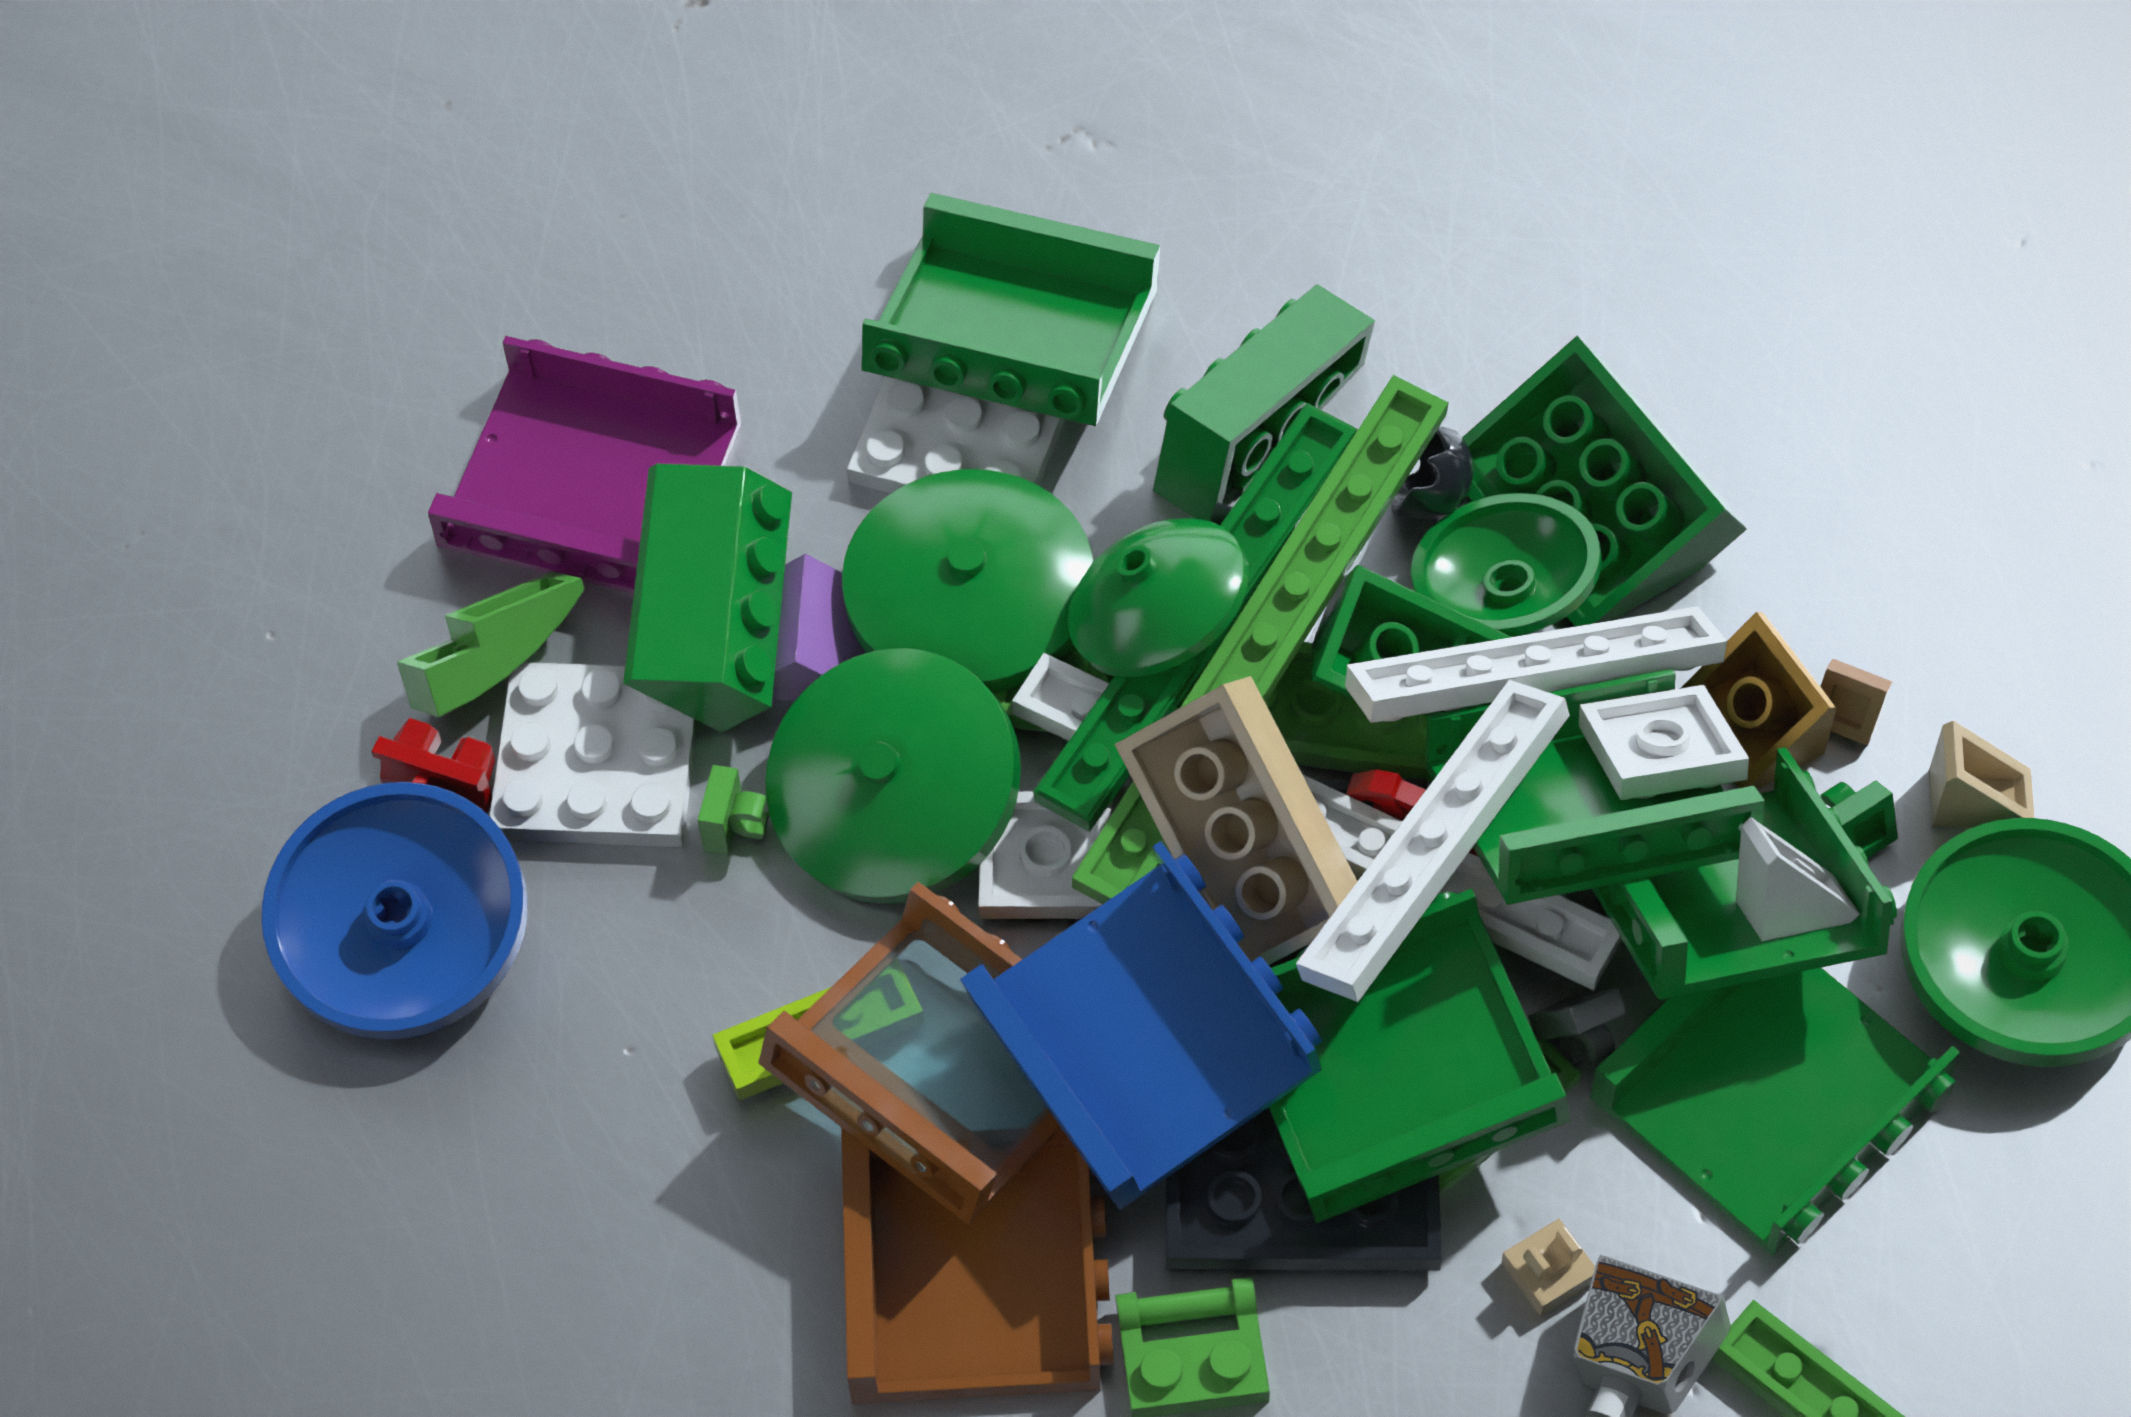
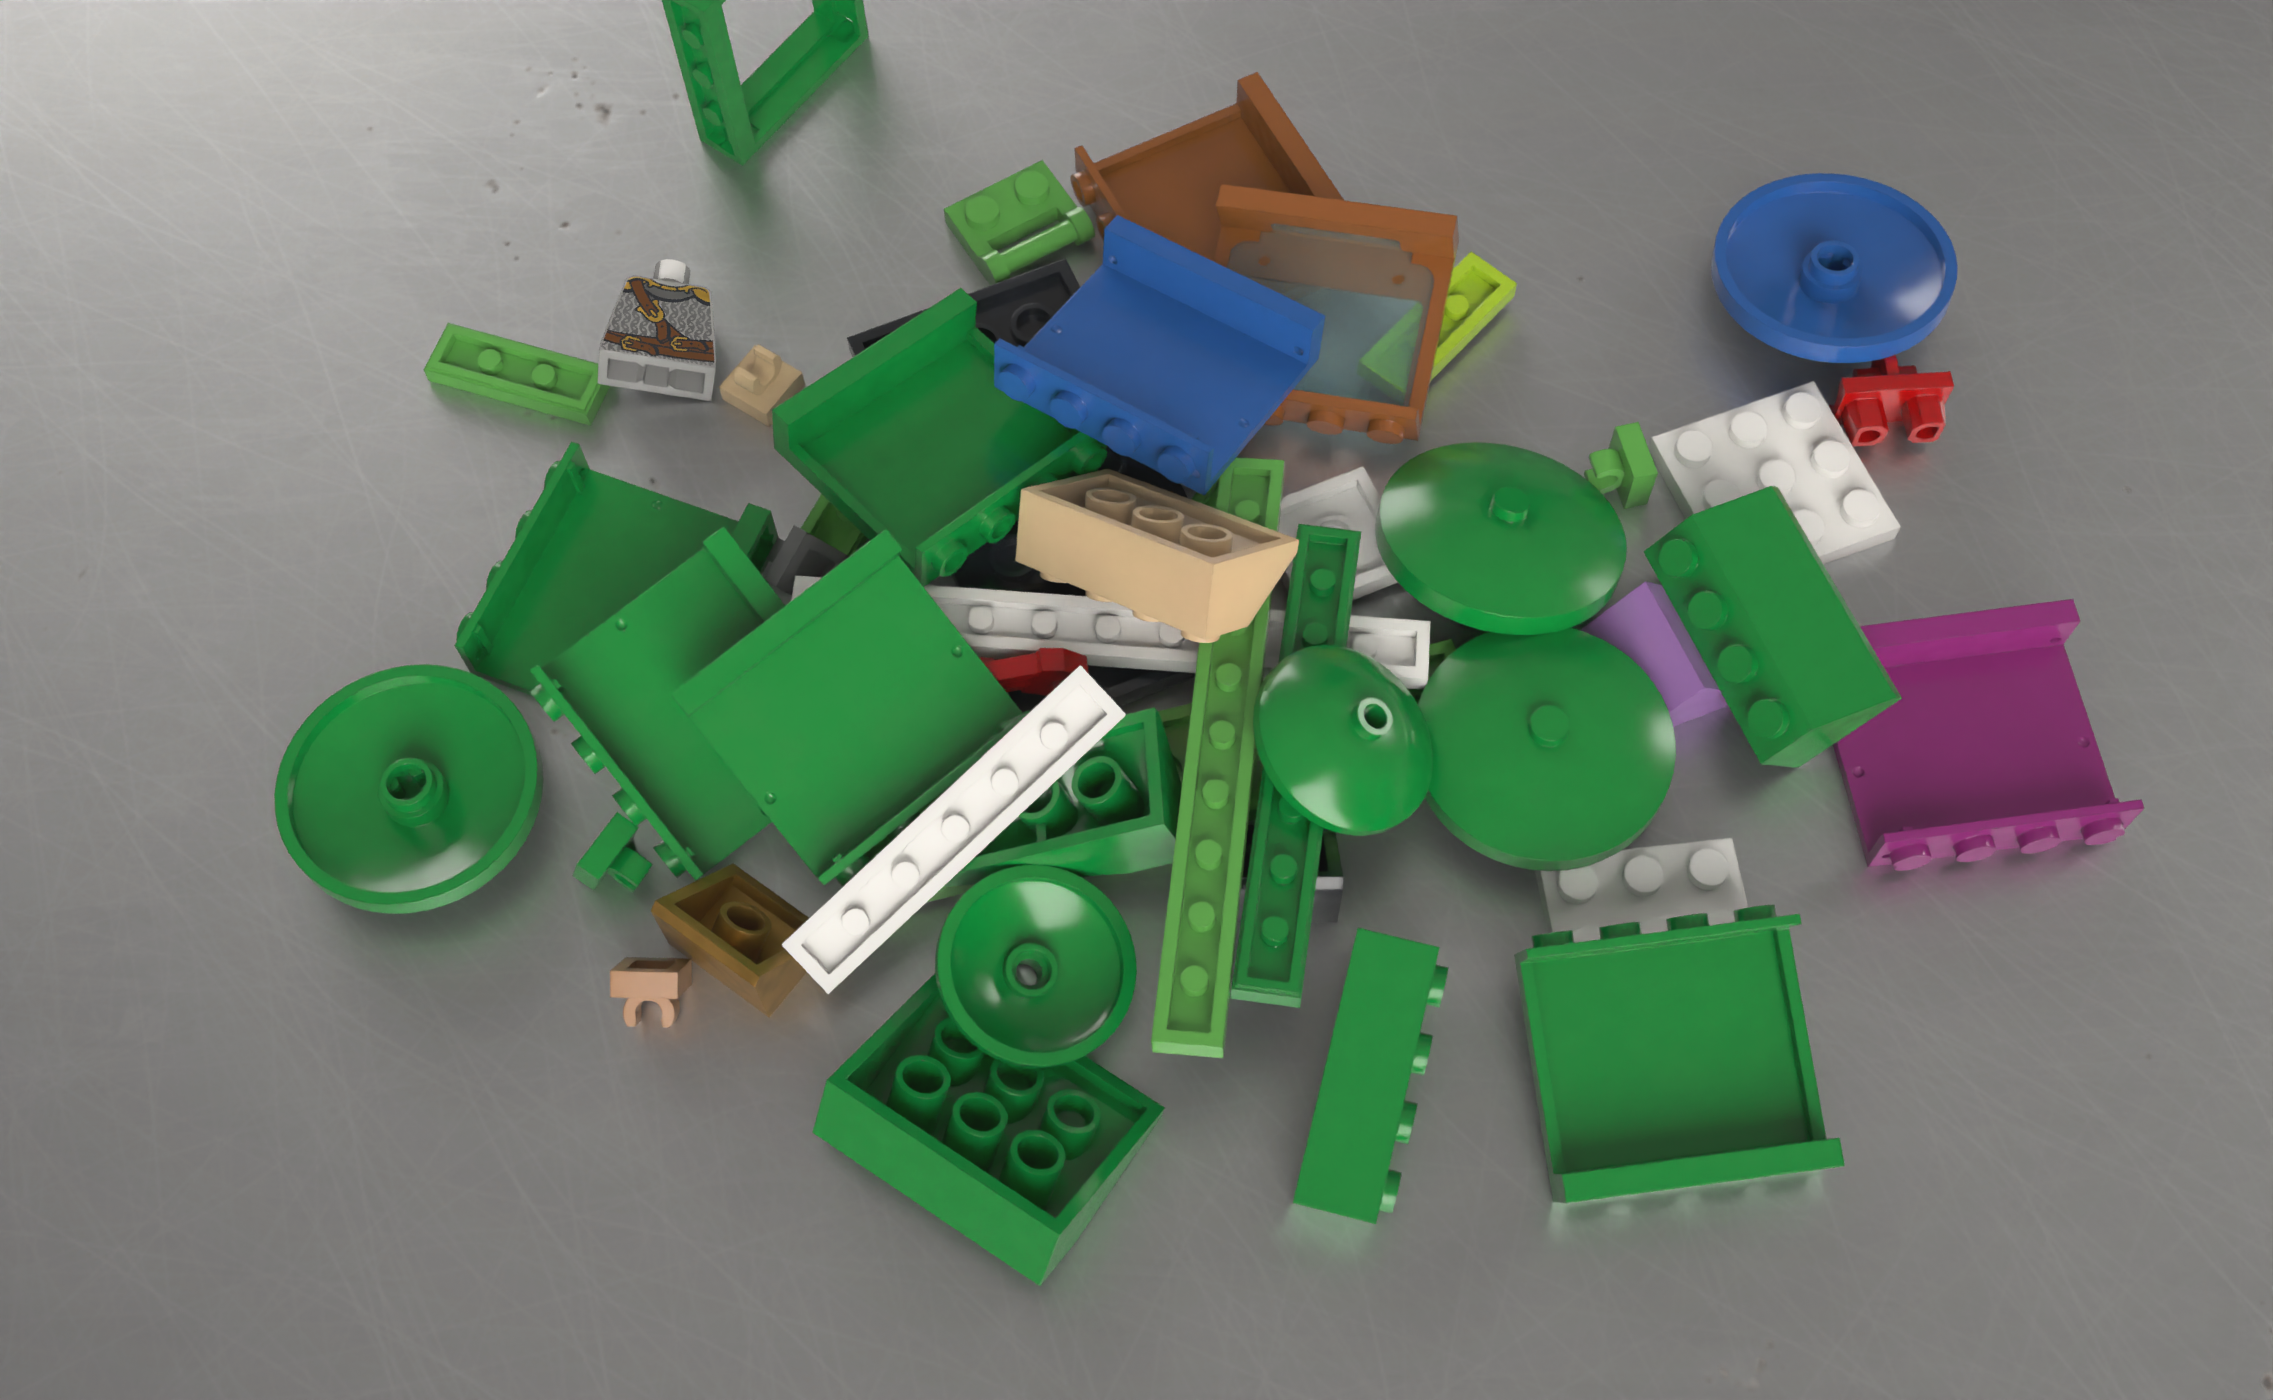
camera: 155 degrees right, 5 degrees up
bright green slope [397,571,585,717] -> none
white plate [1296,680,1570,1002] -> none
black hair [1390,427,1474,520] -> none
white plate [1579,685,1749,800] -> none
white slope [1736,817,1860,941] -> none
tan slope [1929,720,2035,828] -> none

